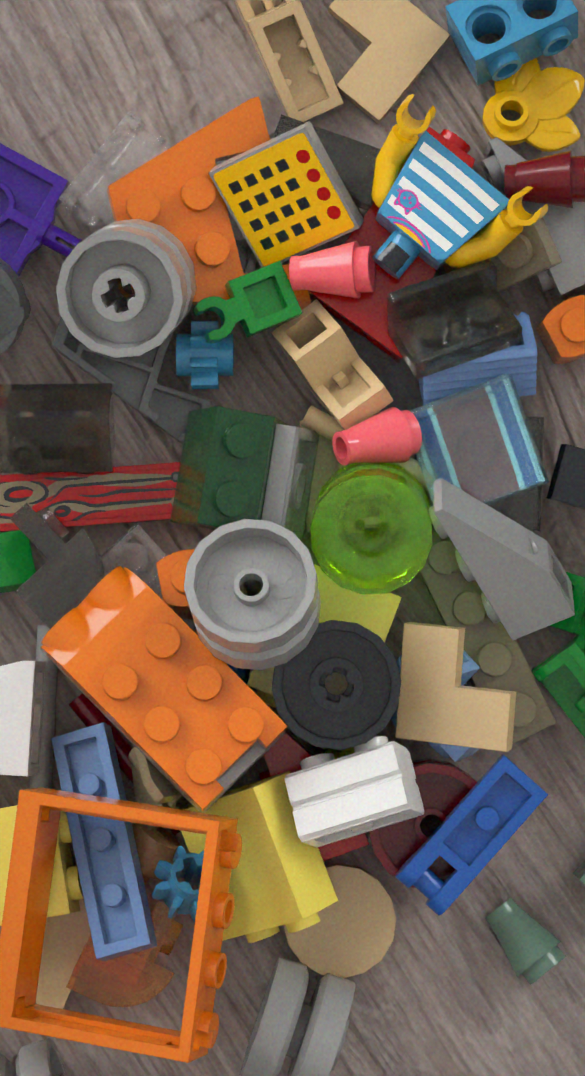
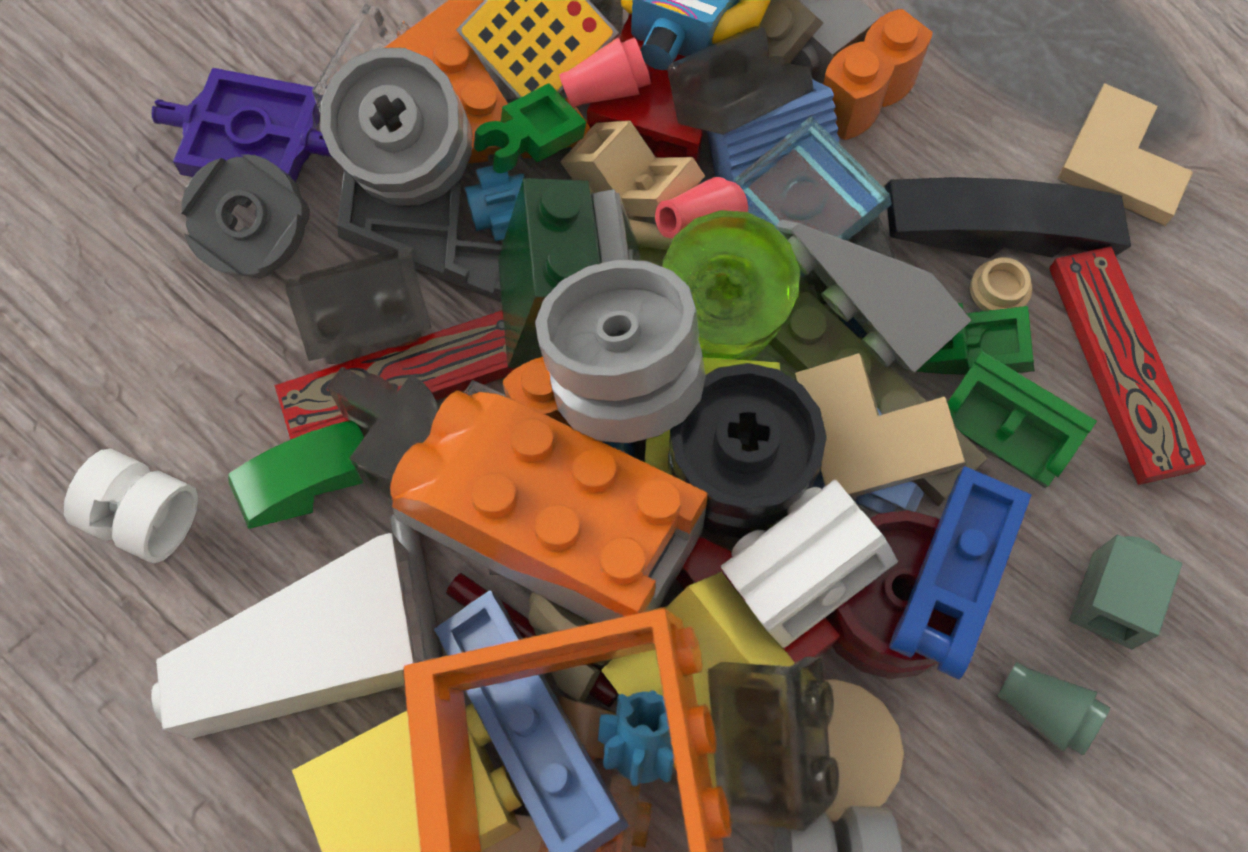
camera: 20 degrees left, 20 degrees down
none -> clear smoke bracket [708,657,839,831]

